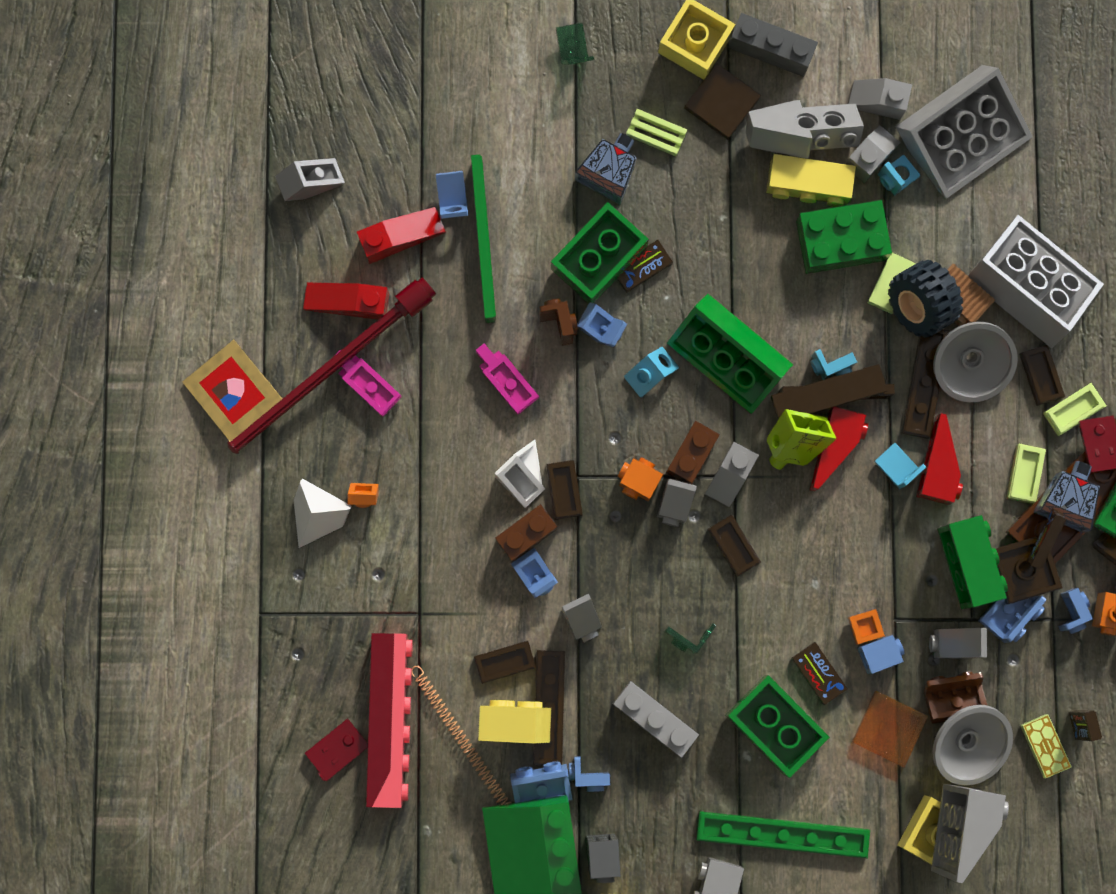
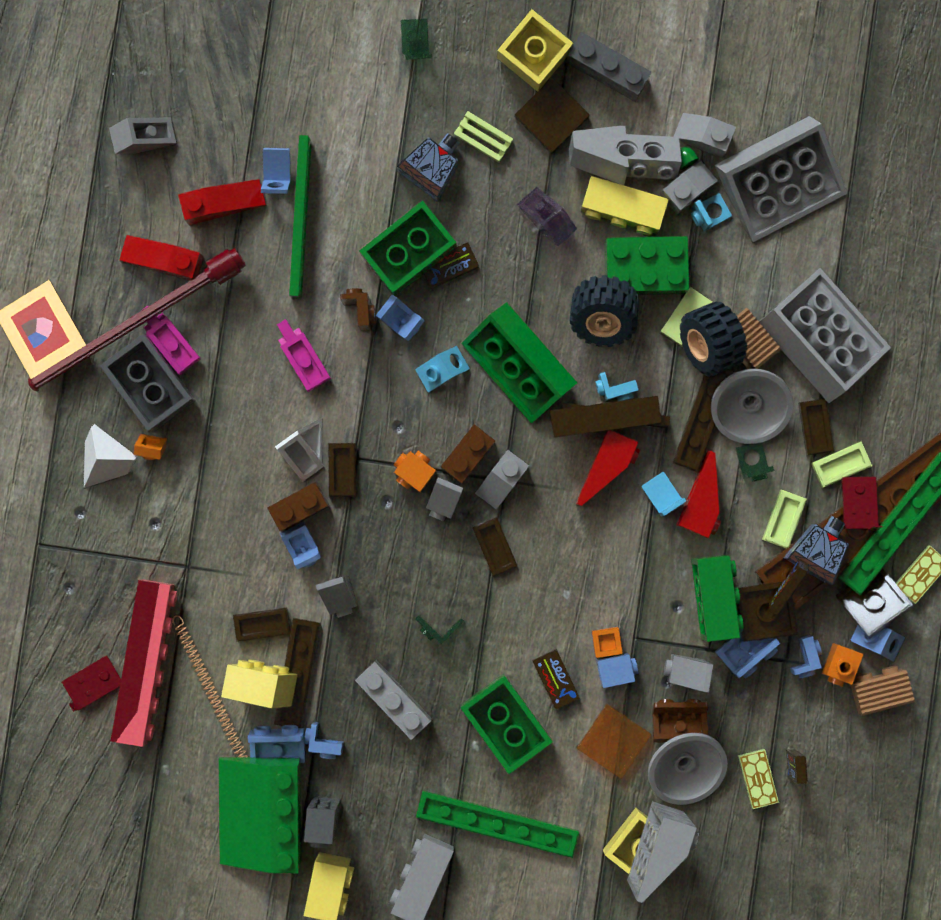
camera: 15 degrees right, 5 degrees up
lime torso [767,409,836,470] -> none
none -> dark grey brick [100,333,196,433]
none -> clear purple slope [517,187,577,247]
none -> black wheel [570,275,639,347]
none -> green hinge [680,147,699,170]
none -> clear green bracket [735,442,774,482]

